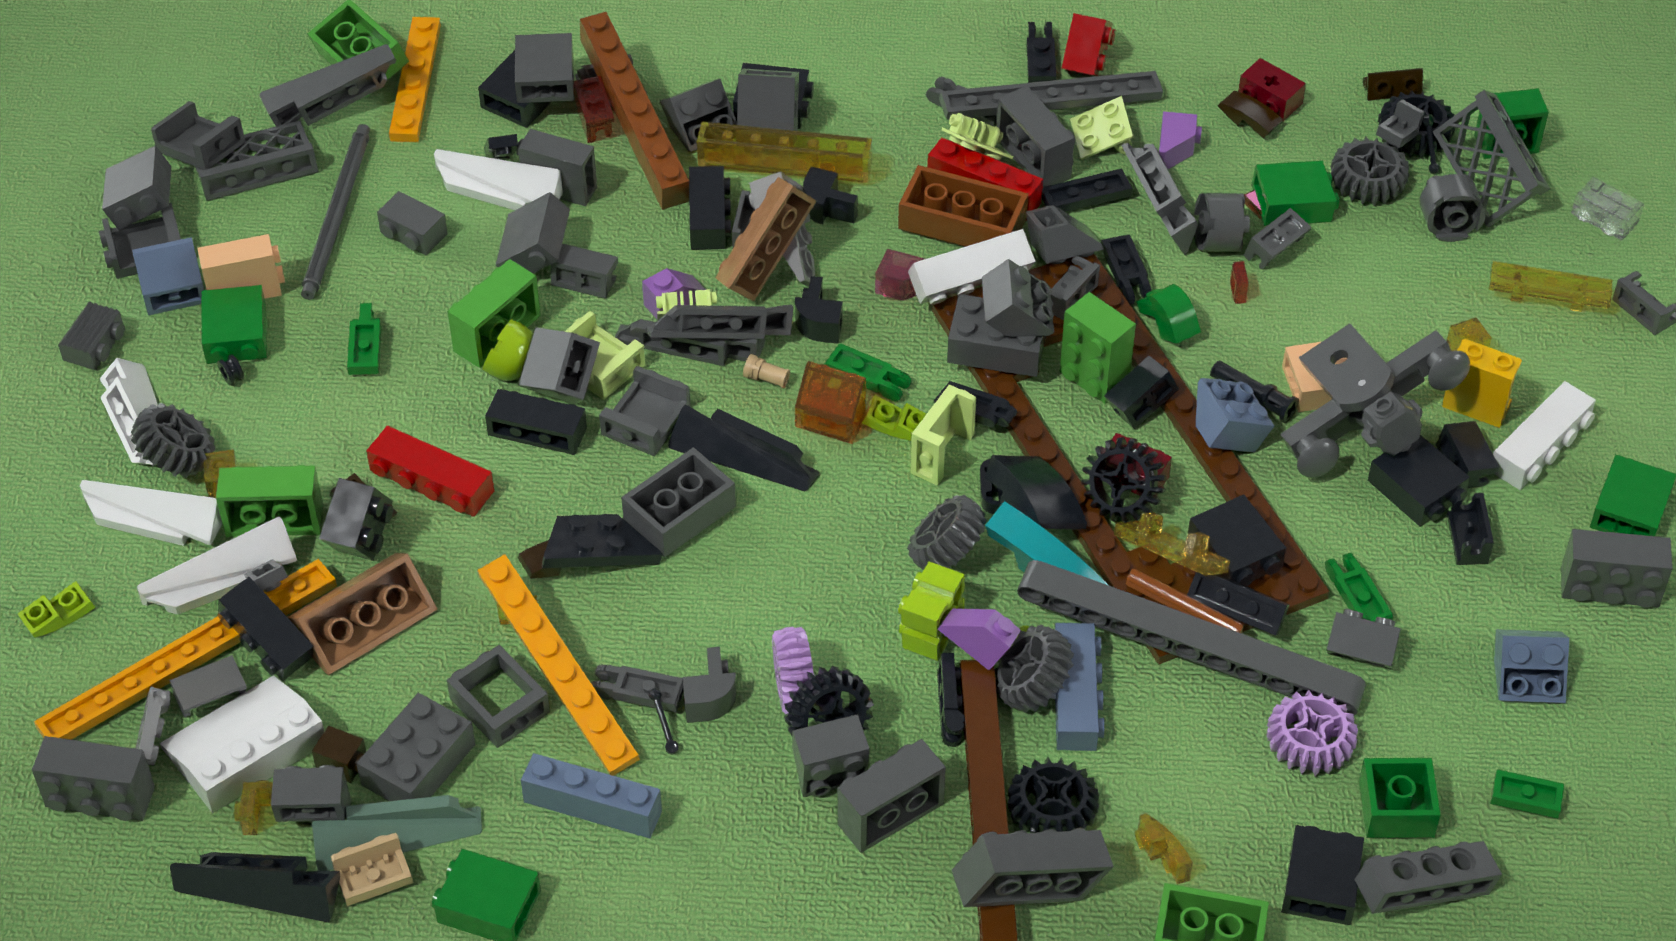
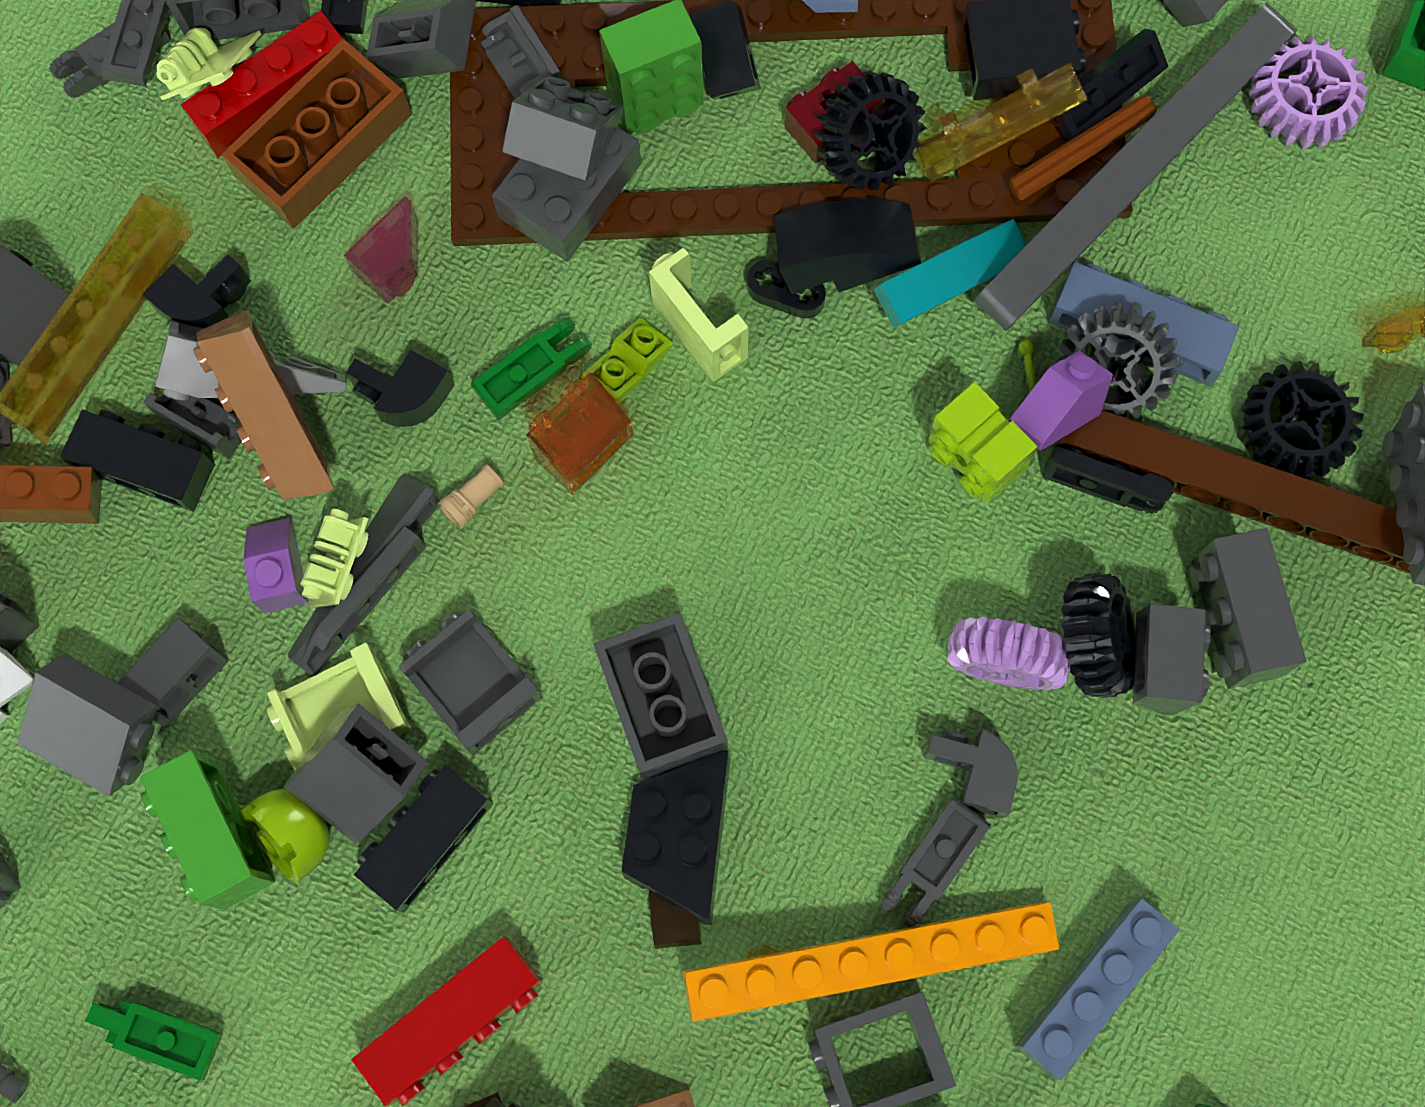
camera: 65 degrees left, 25 degrees up
dark grey wedge [646,305,793,339] -> none
black hinge [648,688,678,755] -> none
black wedge [668,405,819,492] -> none
dark grey gear [907,495,987,570] -> none
white brick [908,229,1036,305] -> none
black hinge [934,381,1018,428] -> none

